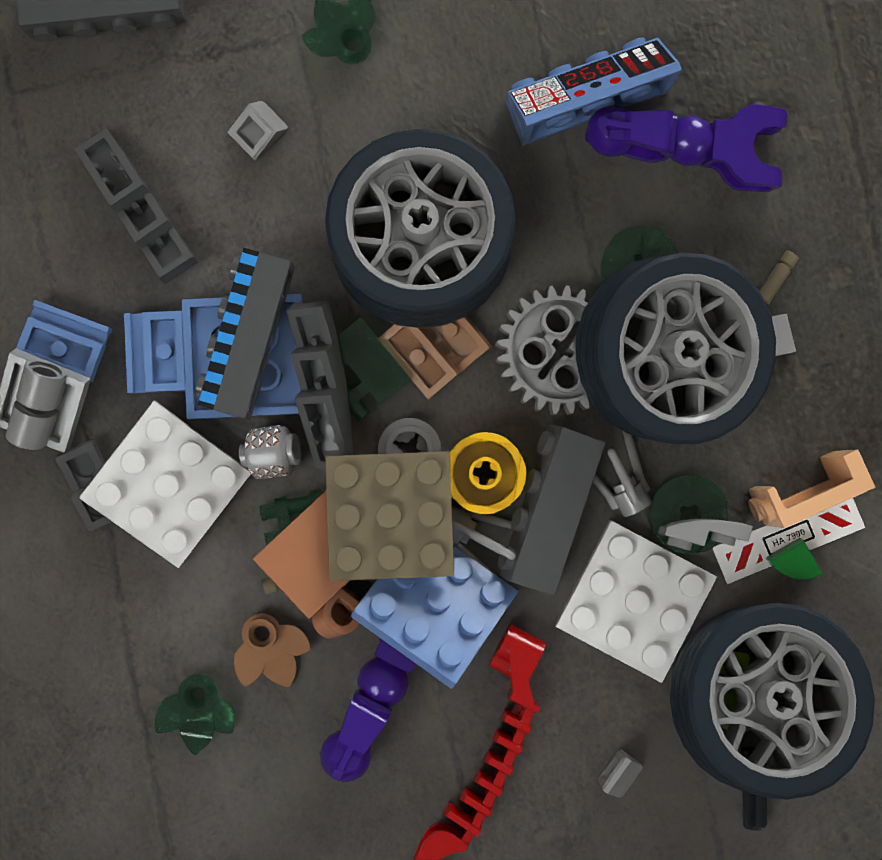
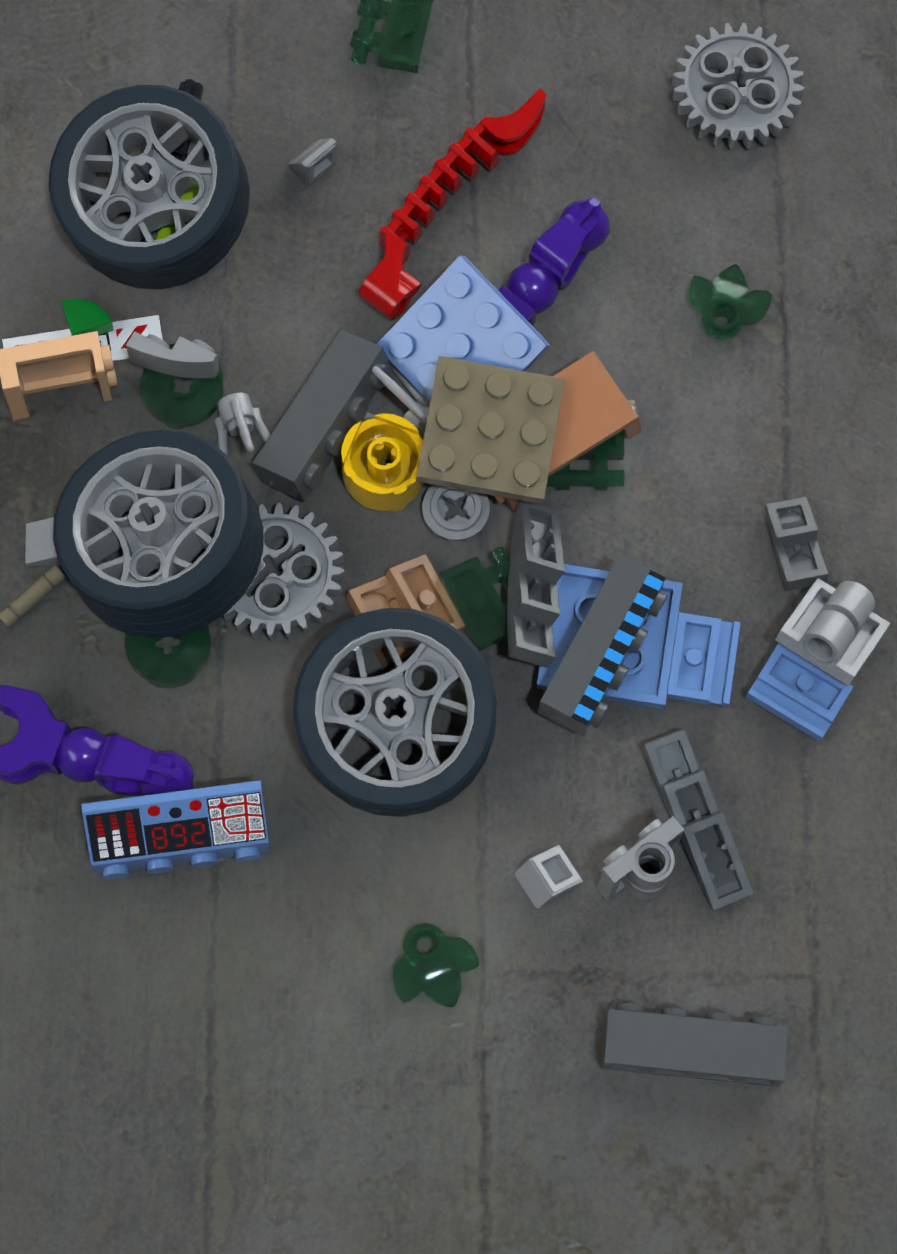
camera: 165 degrees left, 15 degrees down
white plate [79,400,251,568] -> none
medium nougat plate [234,613,311,687] -> none
light grey head [239,425,301,479] -> none
nougat plate [312,587,360,639] -> none
white plate [555,520,717,683] -> none
none -> light grey plate [597,816,684,901]

